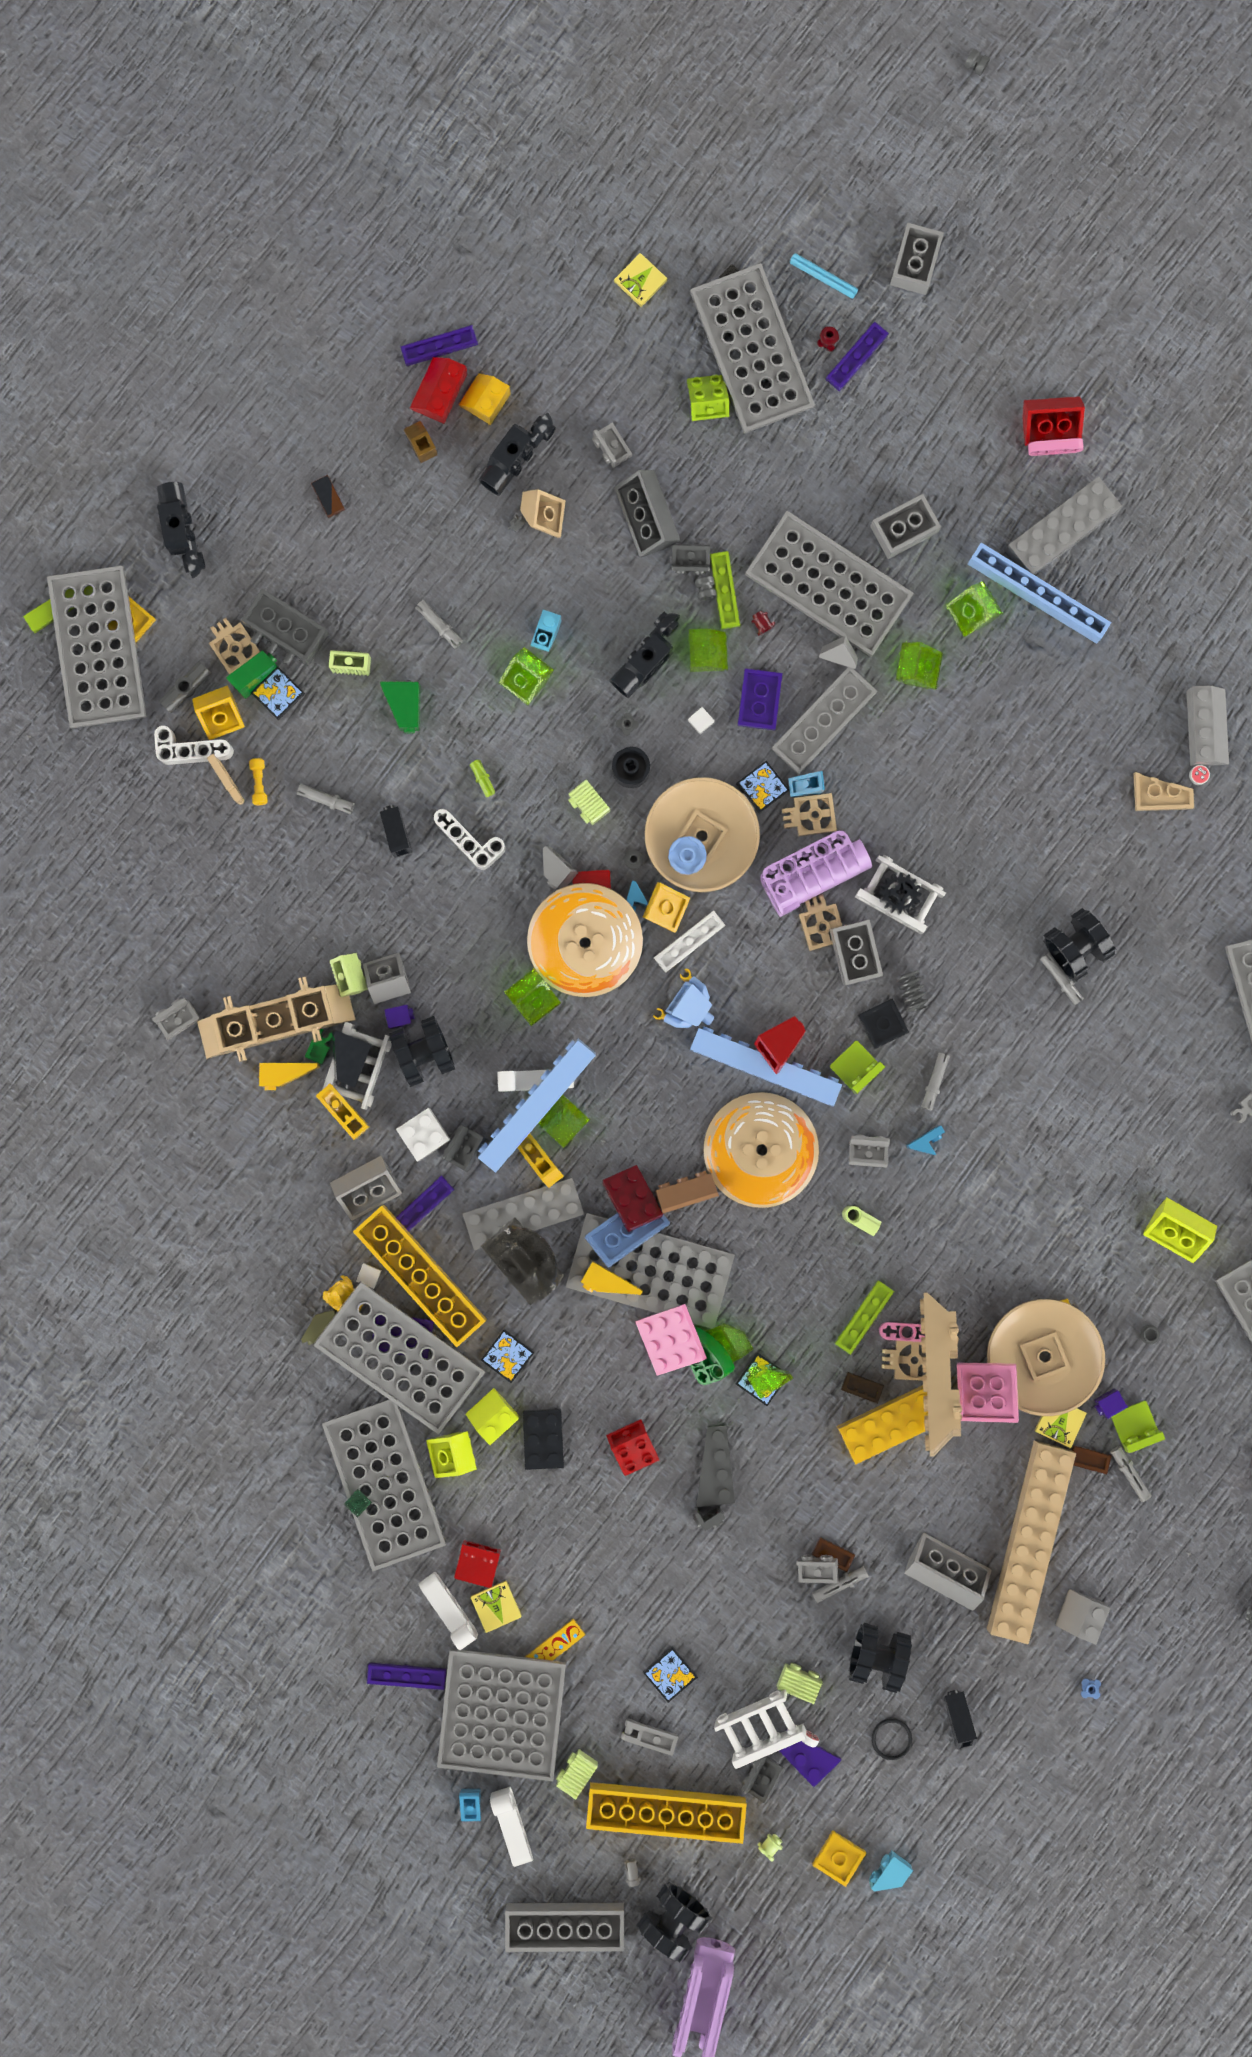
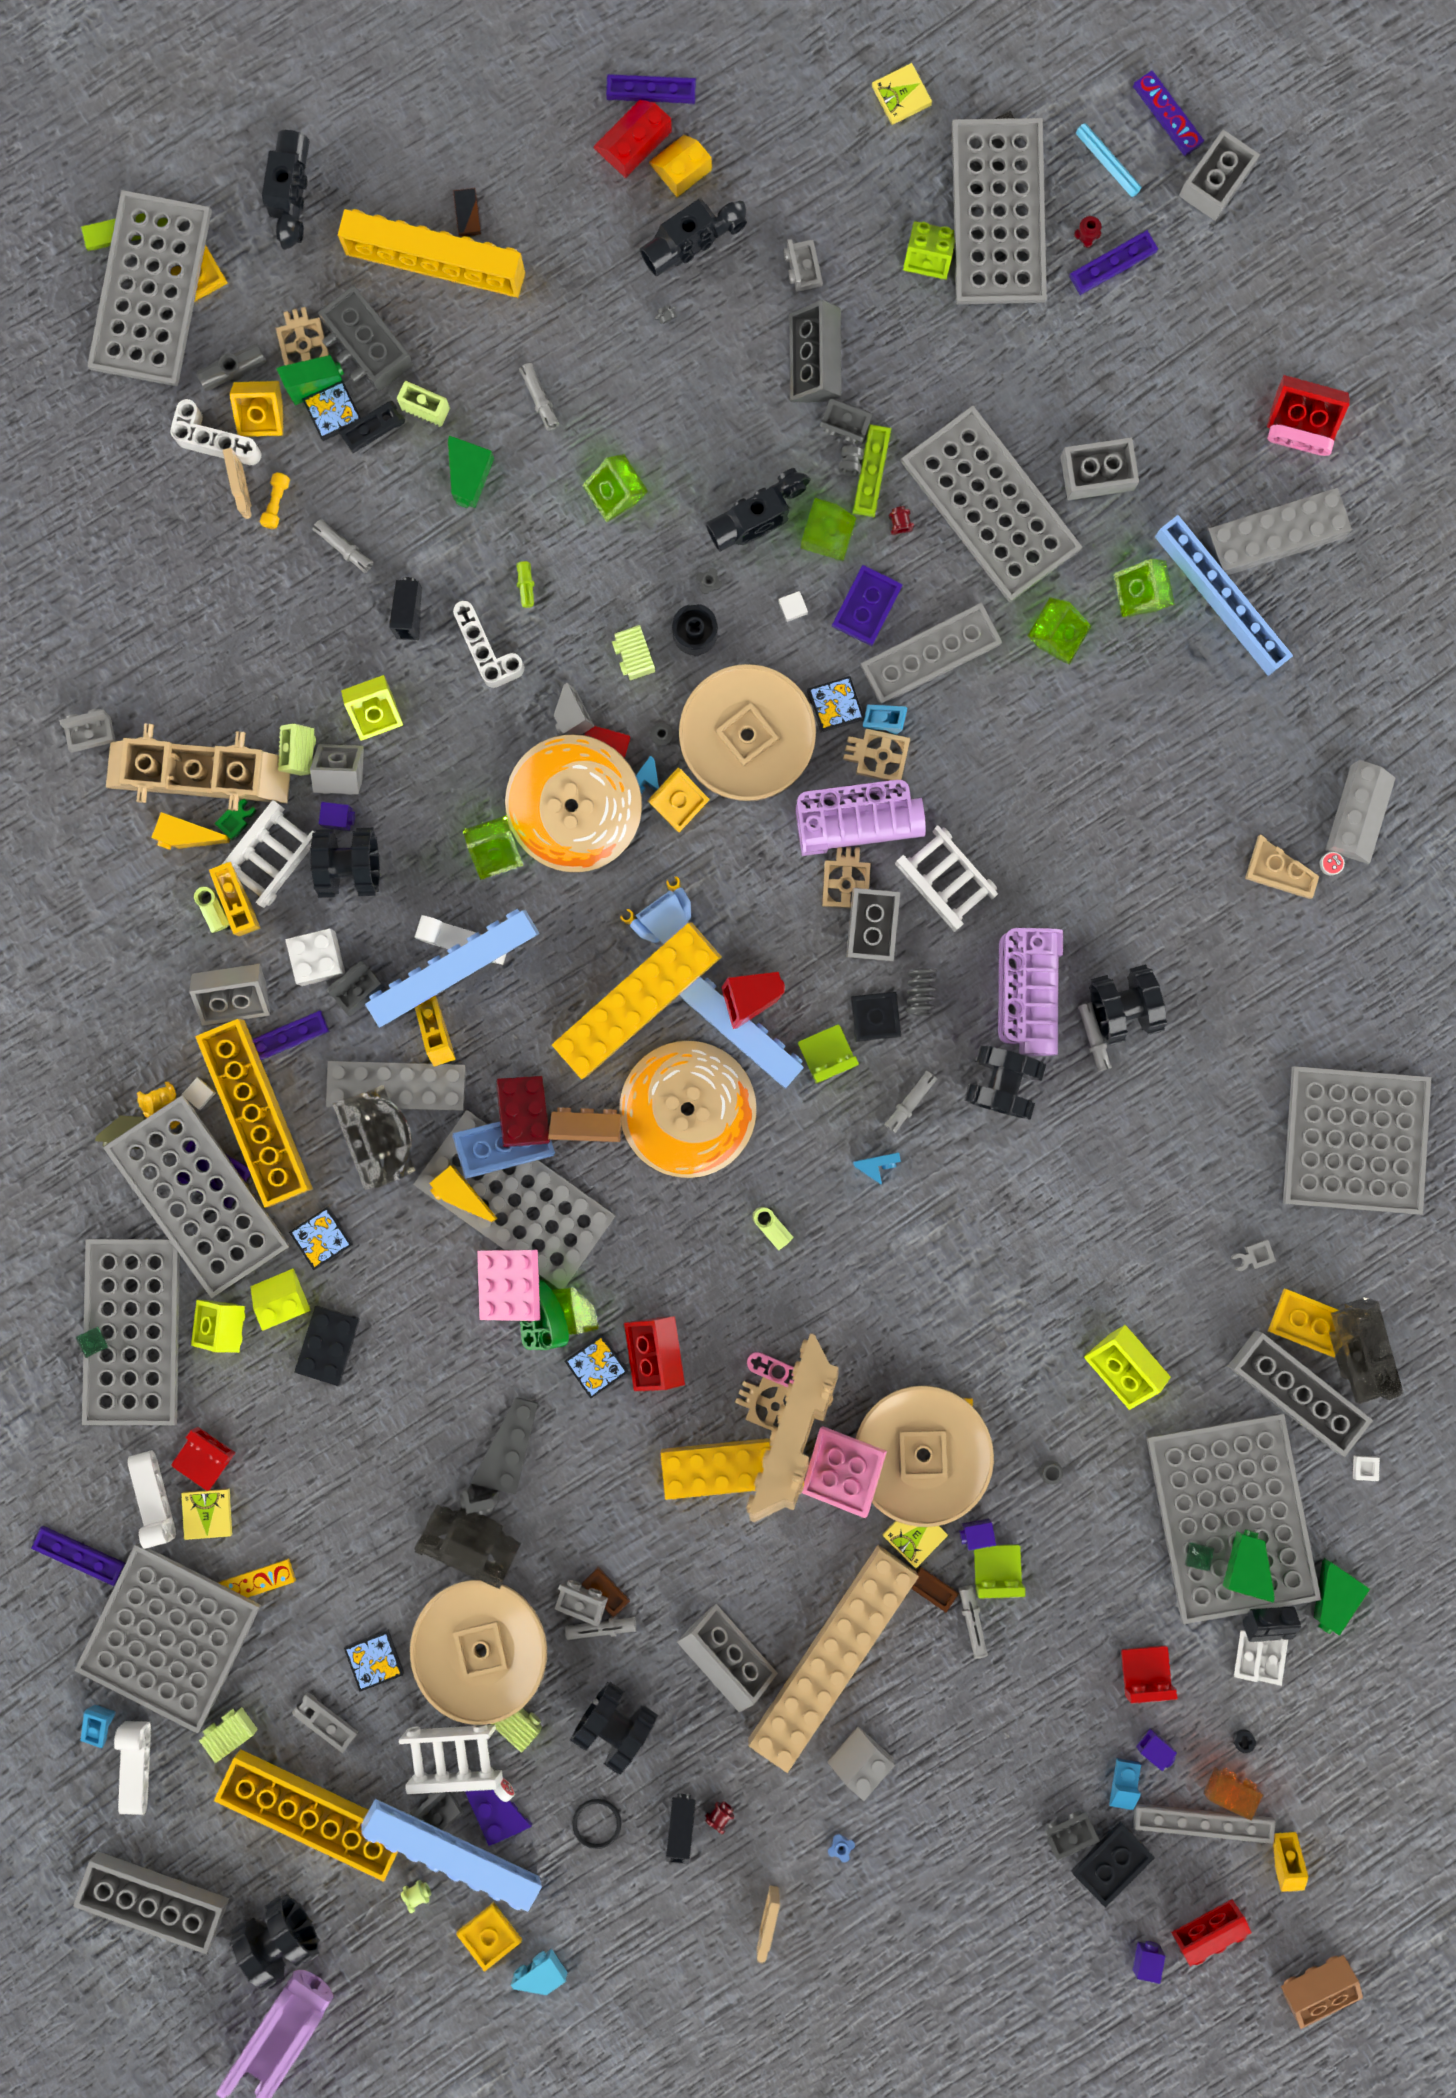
camera: 20 degrees right, 0 degrees up
black slope [332,1030,372,1089] -> none
pearl gold slope [404,421,437,463] -> none
tan slope [520,489,565,538] -> none
medium azure slope [530,610,562,652] -> none
clear neon green slope [538,1094,590,1148] -> none
red bracket [606,1419,659,1476] -> none
light grey pin [624,1859,641,1887] -> none
white tile [654,910,725,973] -> none
light blue tile [668,836,707,875] -> none
clear neon green slope [746,1365,794,1399] -> none
light grey slope [819,636,858,669] -> none
lime tile [835,1280,895,1355] -> none
dark brown plate [841,1371,884,1404] -> none
light grey bracket [849,1134,890,1168] -> none
black gear [879,872,922,915] -> none
none -> yellowish green piece [194,887,230,933]
none -> yellow brick [338,209,525,298]
none -> black plate [339,401,405,454]
none -> neon yellow slope [341,675,403,741]
none -> light blue brick [361,1799,542,1912]
none -> tan dish [410,1580,547,1725]
none -> clear smoke piece [414,1504,521,1589]
none -> yellow brick [552,922,722,1080]
none -> red slope [624,1316,685,1391]
none -> dark red brick [705,1801,734,1835]
none -> tan piece [757,1885,780,1963]
none -> black piece [964,1045,1047,1120]
none -> lavender piece [998,928,1063,1056]
none -> dark purple tile [1133,70,1205,157]

